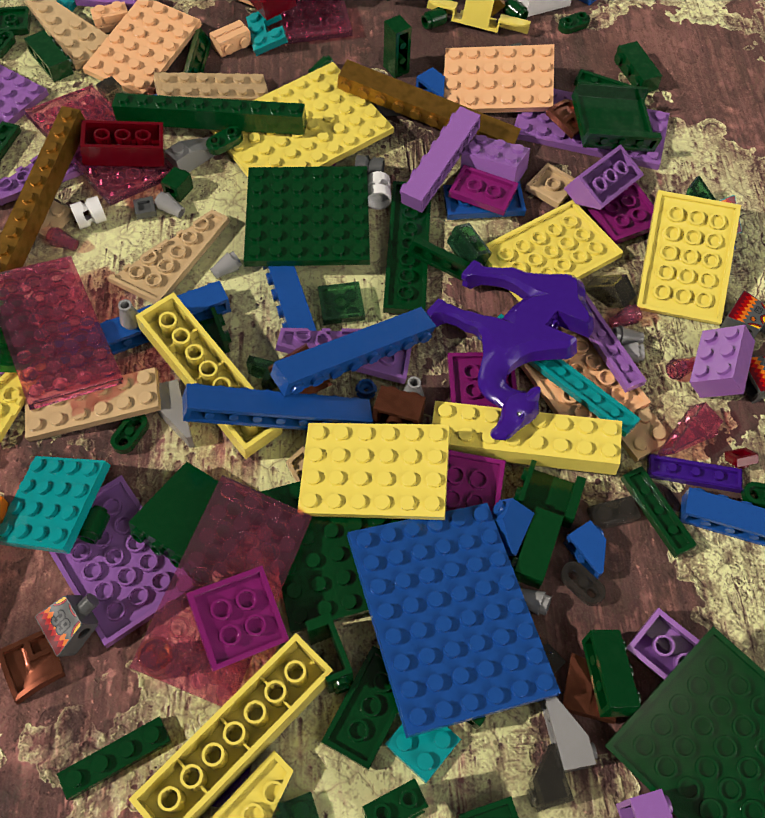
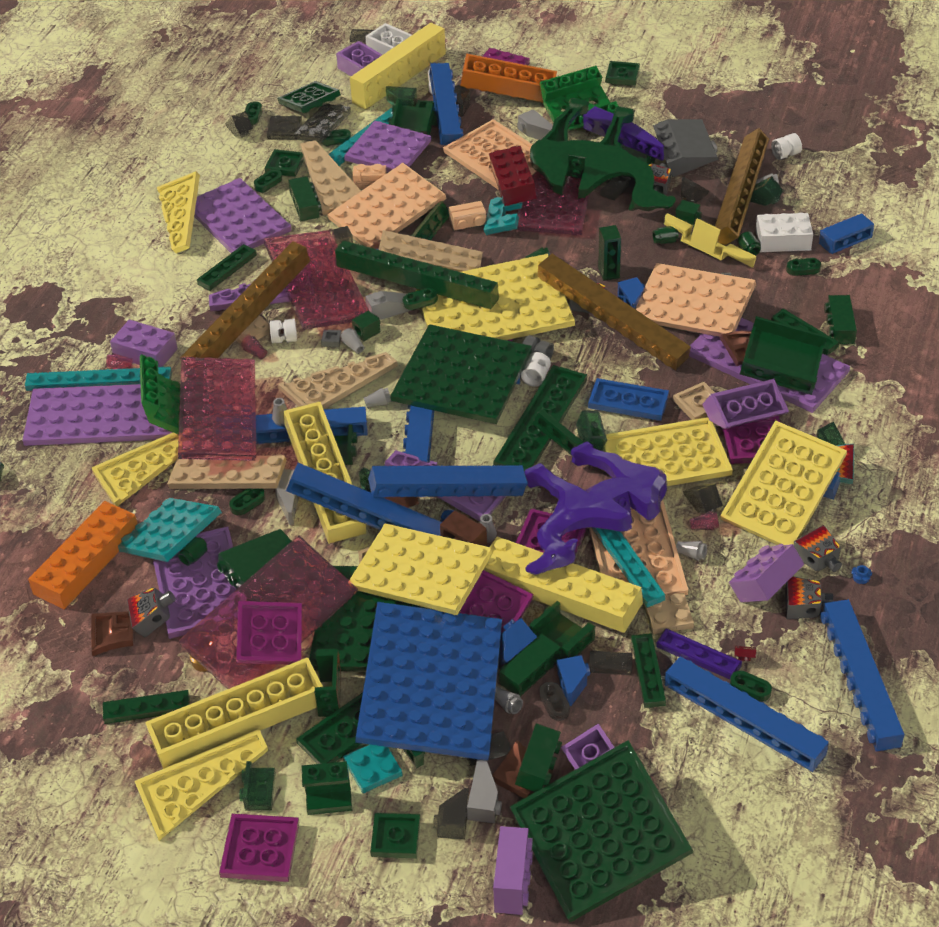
camera: 25 degrees right, 15 degrees down
dark red brick [80,120,165,167] -> none
clear green plate [318,281,365,325] -> none
medium lavender brick [400,106,481,213] -> none
magenta plate [448,165,519,216] -> none
medium lavender brick [460,135,530,183] -> none
medium lavender plate [586,294,647,393] -> none
light grey cone [612,325,644,345] -> none
clear pink slope [657,402,723,457] -> none
clear pink cone [666,356,696,380] -> none

